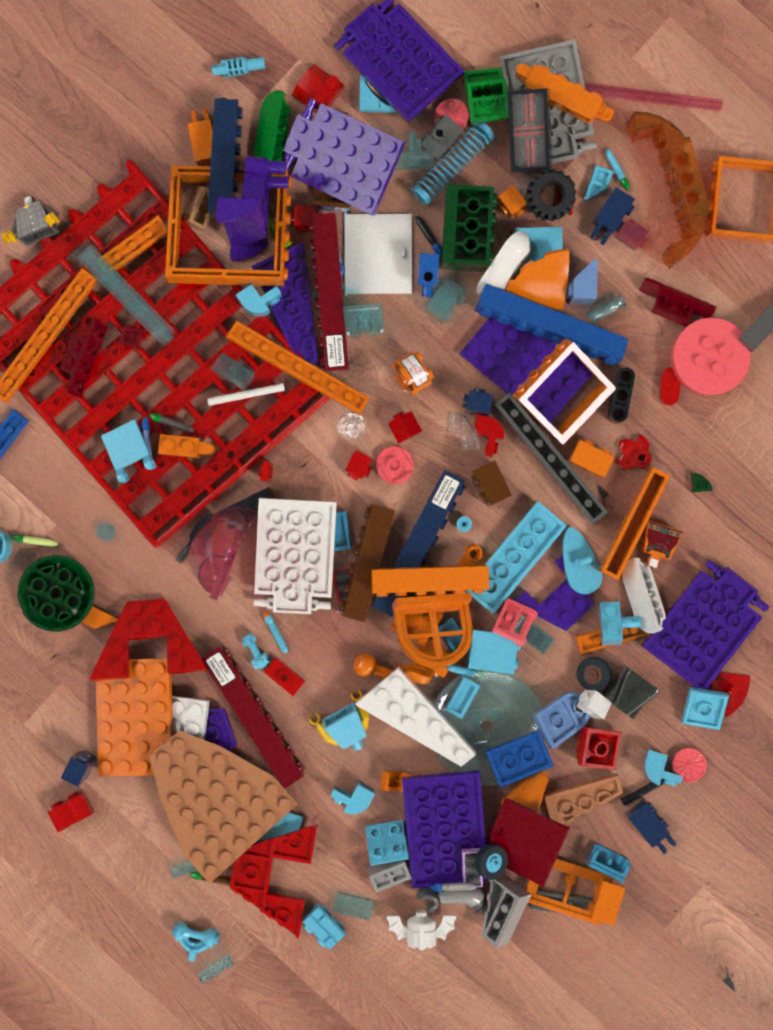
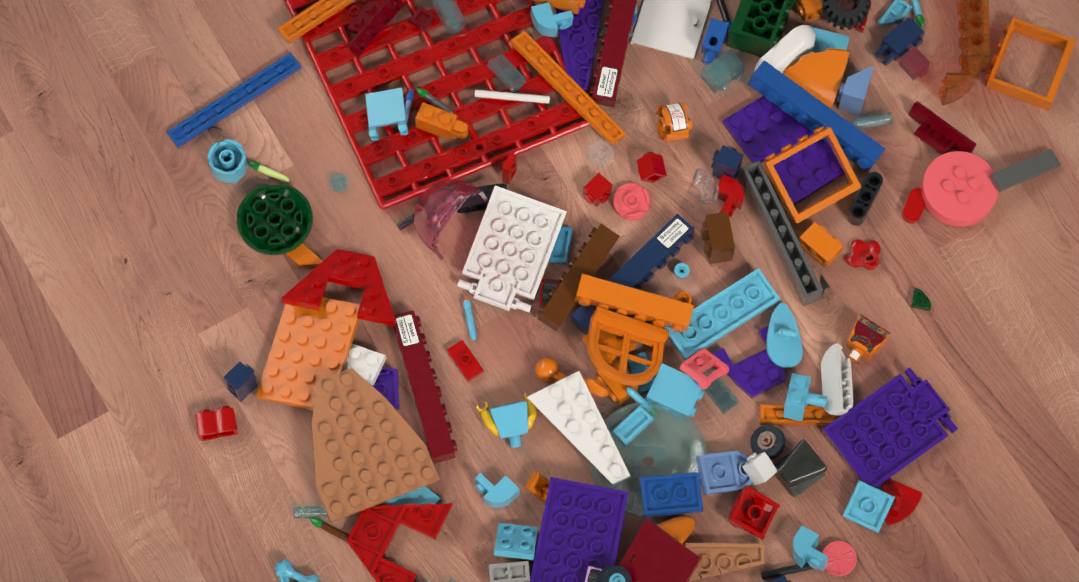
camera: 20 degrees right, 20 degrees down
medium azure bar [242,633,270,669] -> none
clear light blue slope [343,303,384,338] -> none
orange brick [598,467,670,580] -> none

